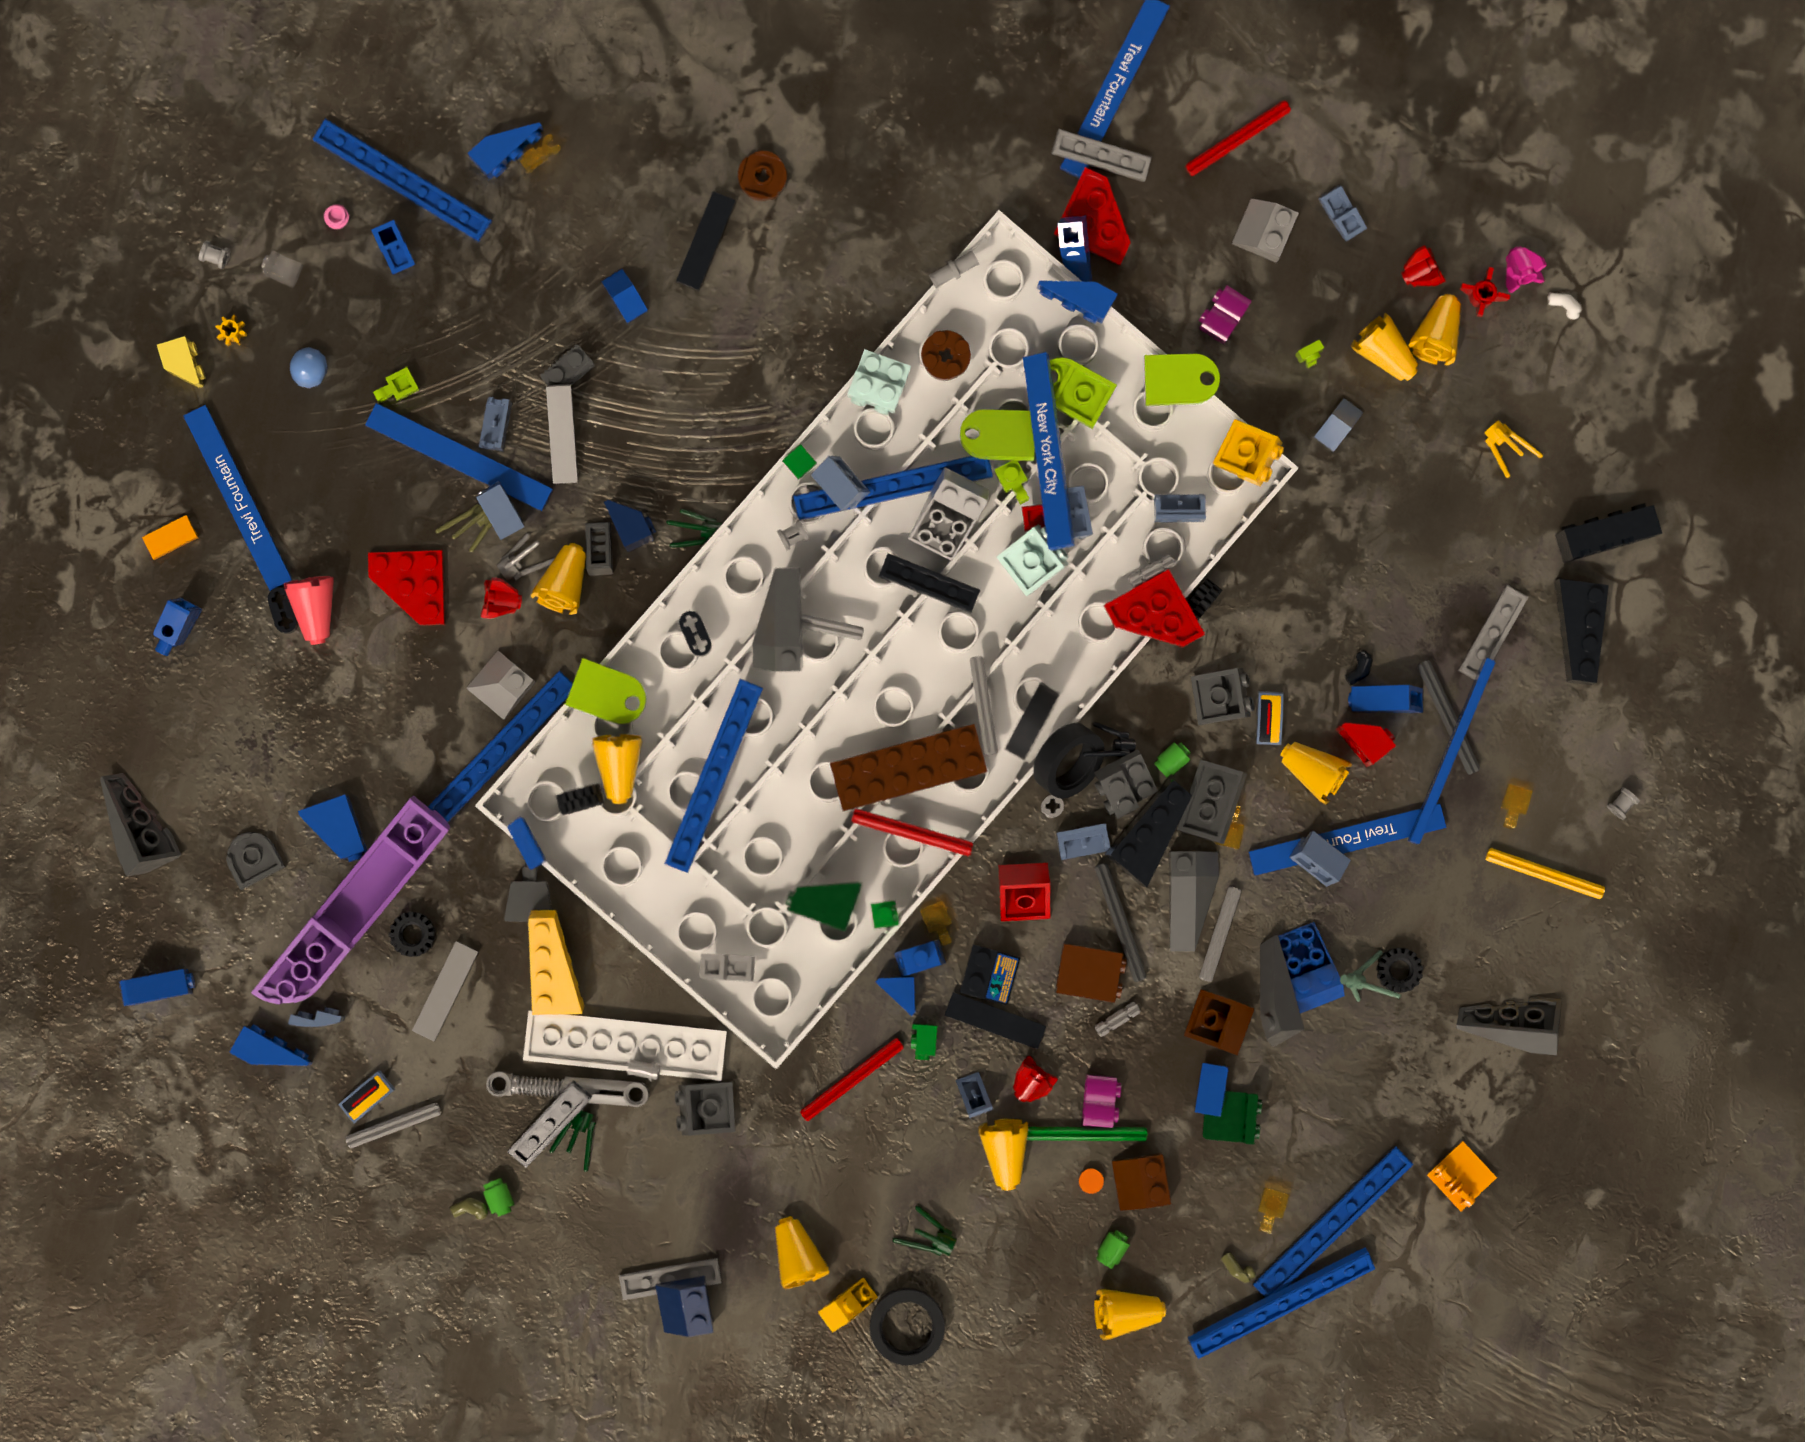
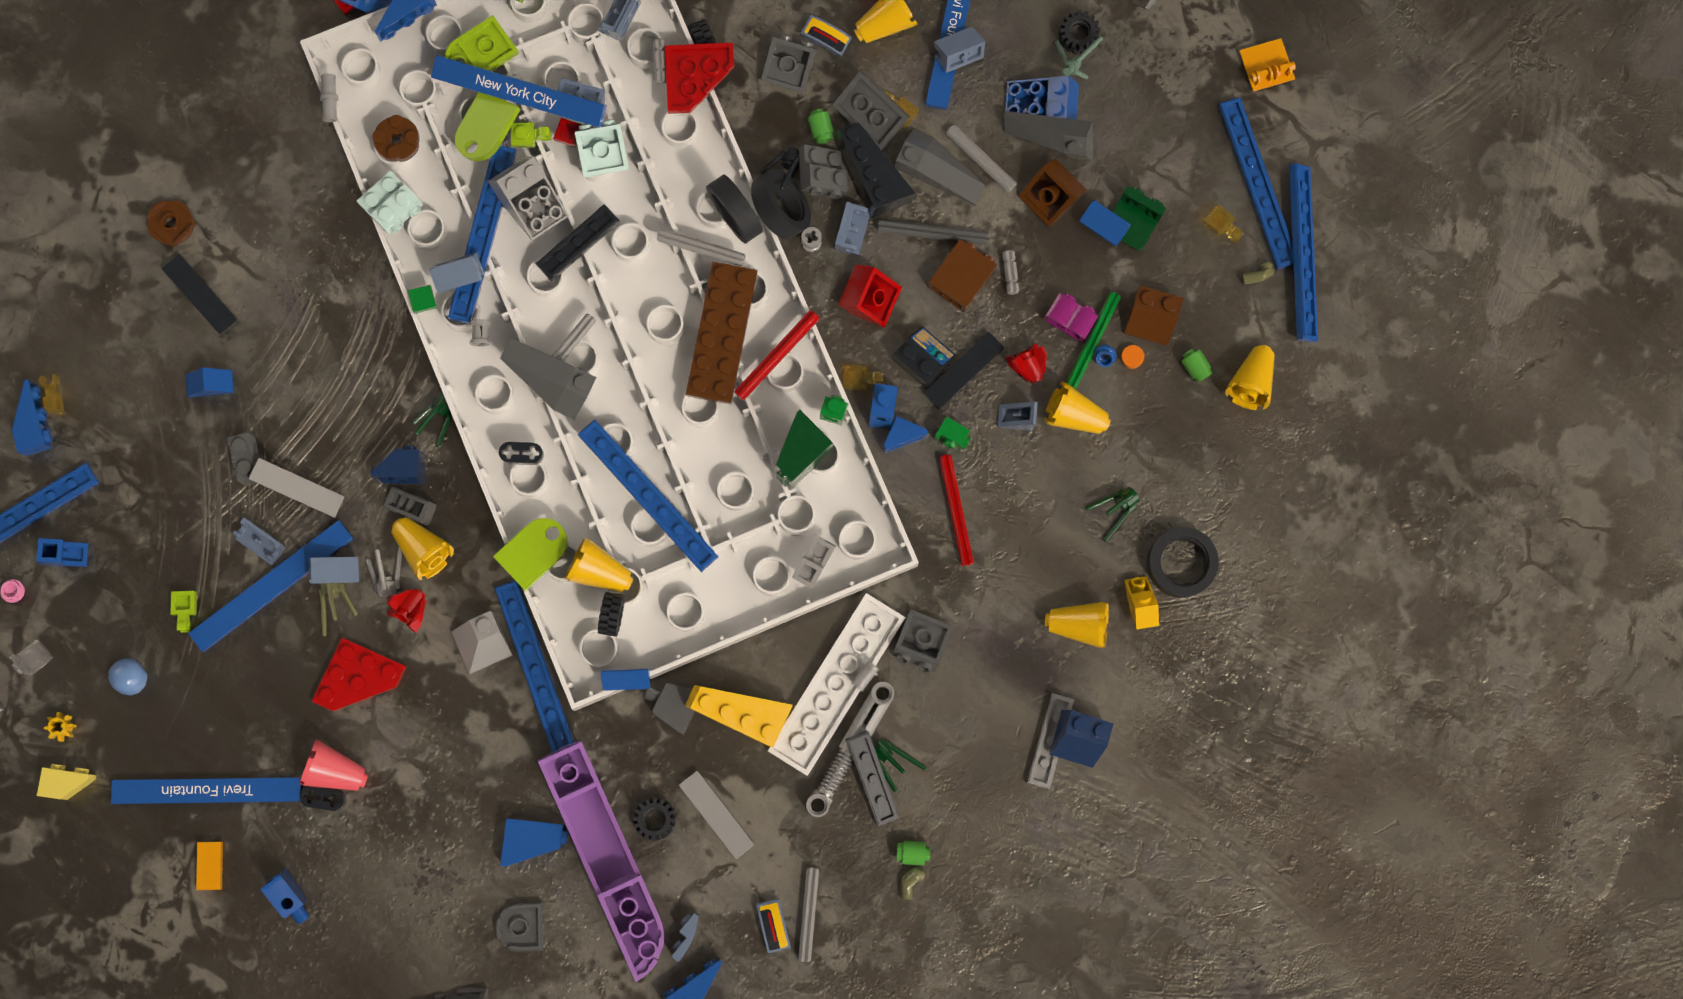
camera: 65 degrees left, 5 degrees down
none -> blue plate [1094,345,1117,367]

